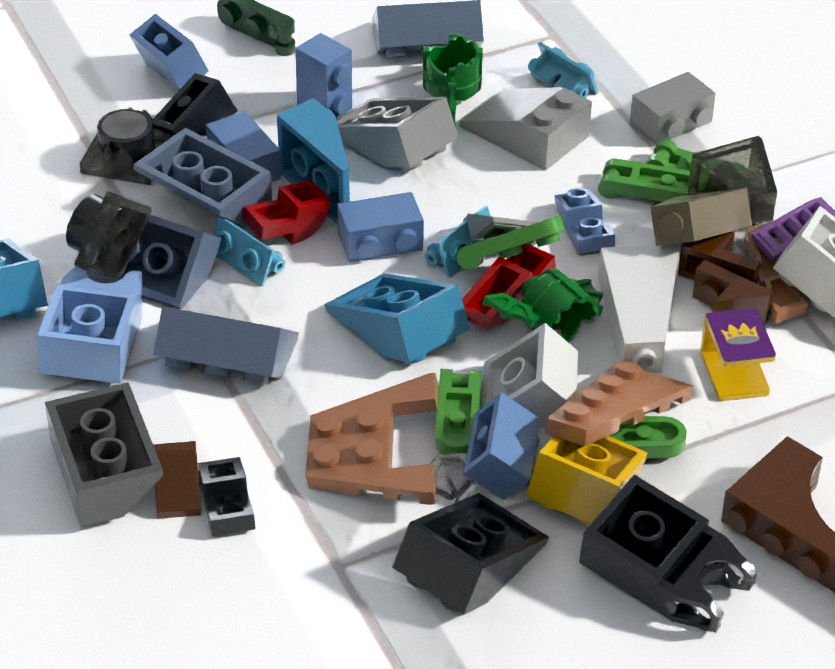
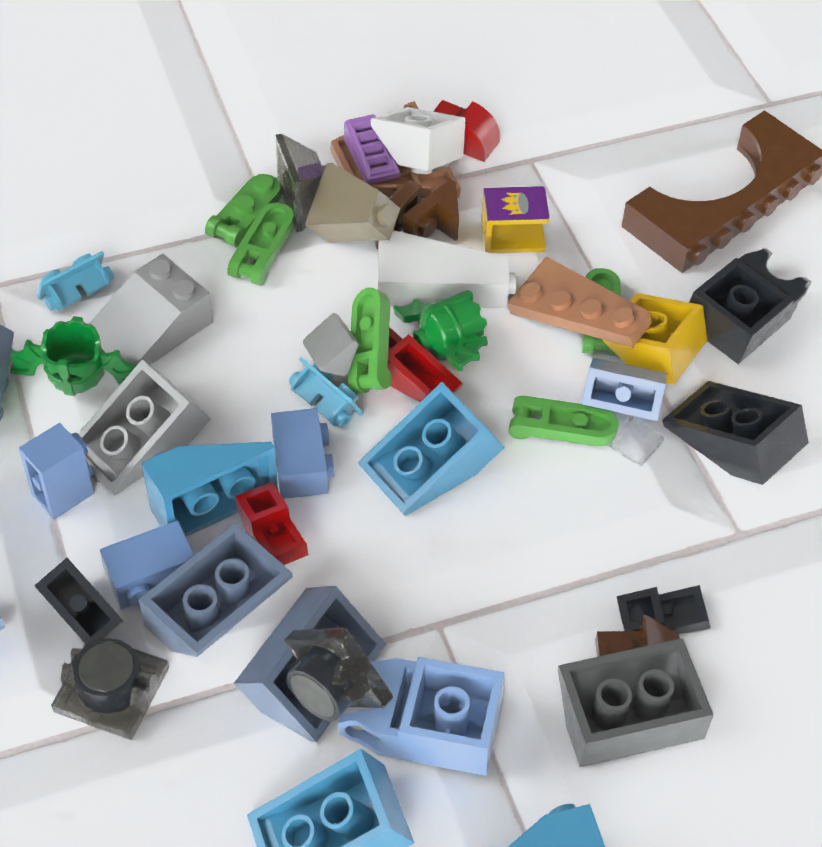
camera: 85 degrees left, 10 degrees up
sand blue slope [153,306,299,384] -> none
medium azure hinge [213,216,286,286] -> none
nougat wing [305,372,438,505] -> none
white slope [481,323,578,428] -> none
medium blue slope [554,188,615,254] -> none
light grey brick [629,71,716,145] -> none

